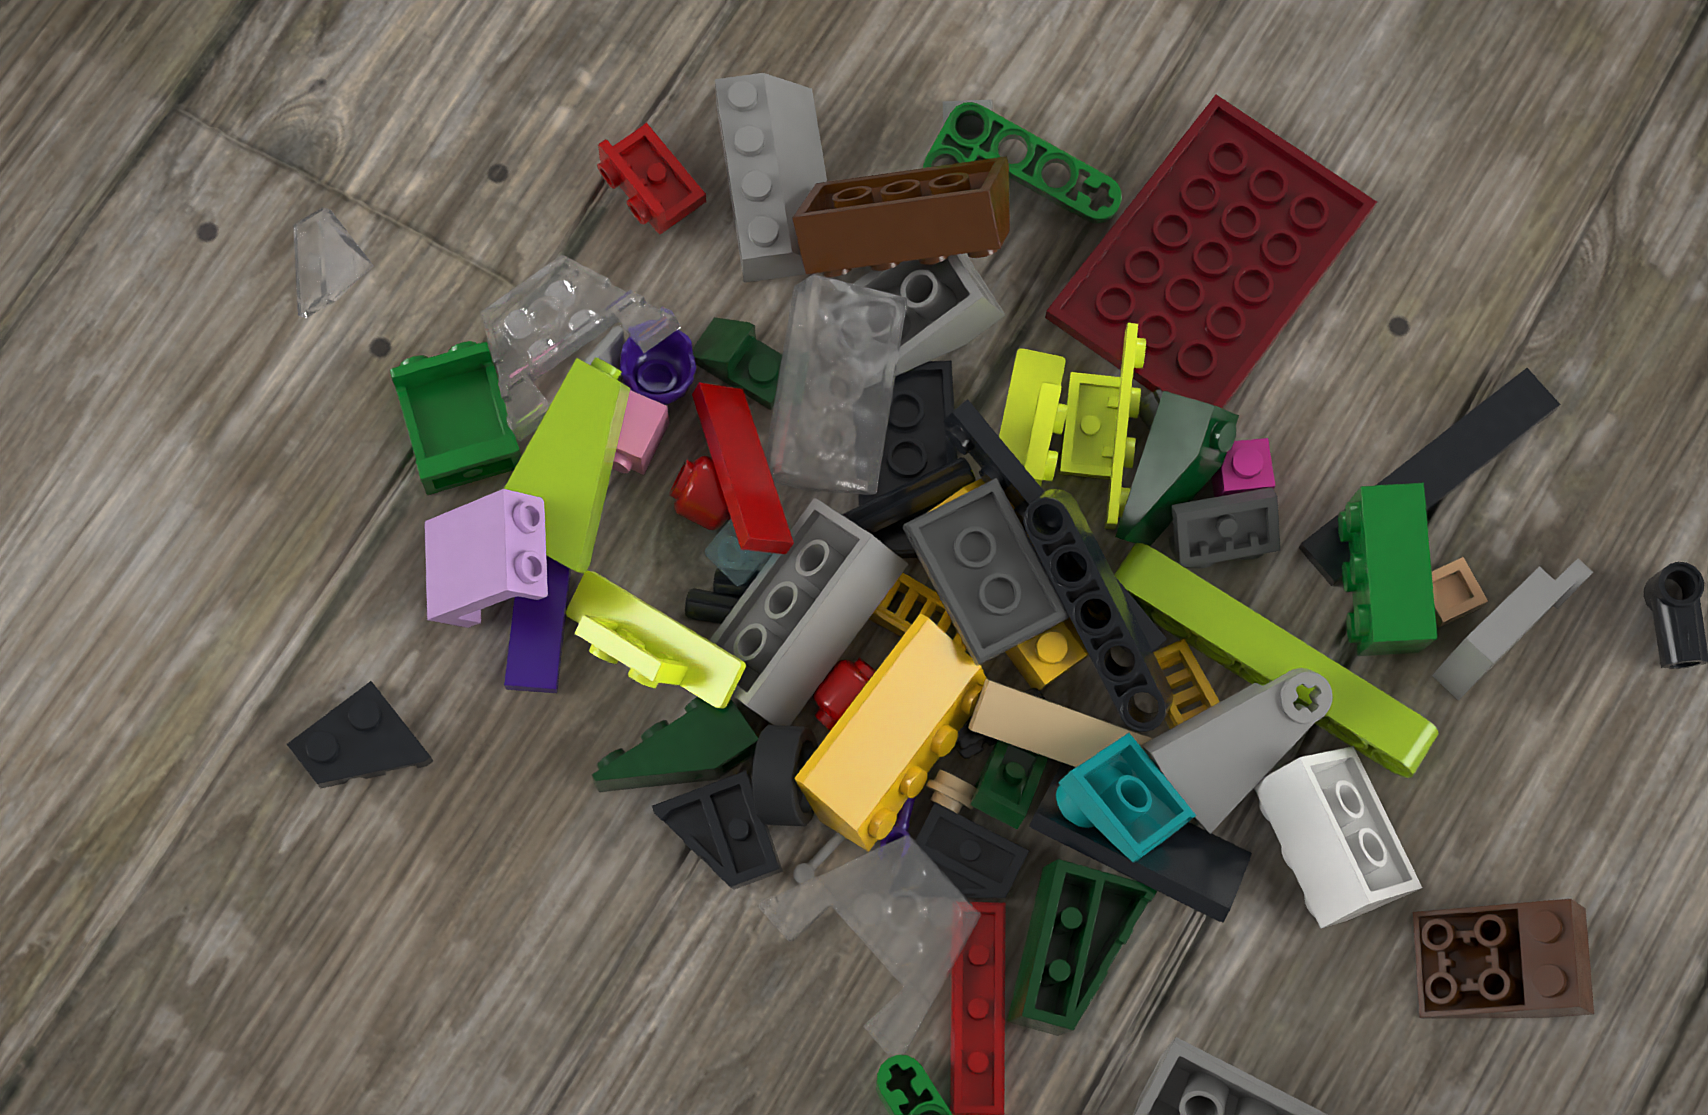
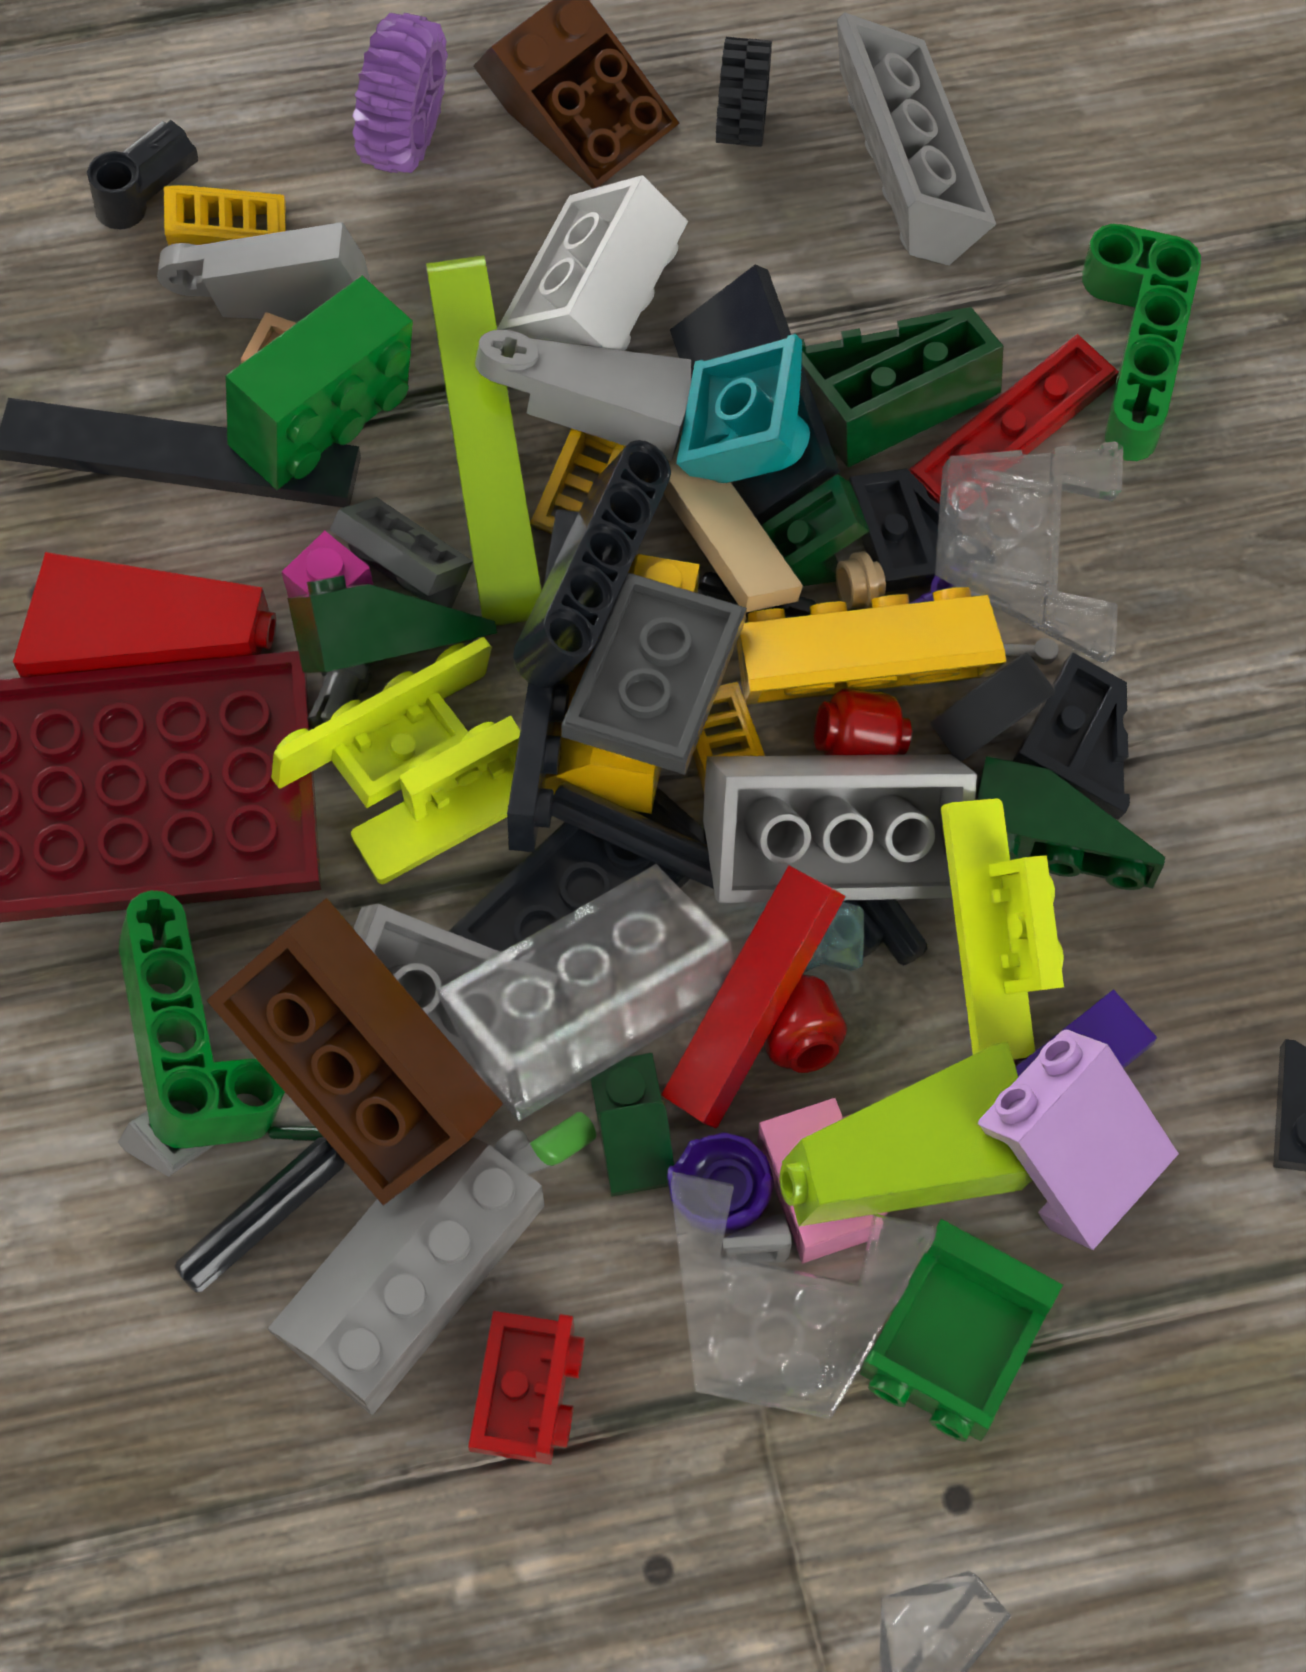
camera: 130 degrees left, 5 degrees down
none -> red slope [13,552,276,678]
none -> yellow slope [164,185,286,246]
none -> black axle [175,1137,345,1292]
none -> medium lavender gear [352,13,448,173]
none -> bright green arm [495,1112,596,1175]
none -> black tyre [716,37,772,147]

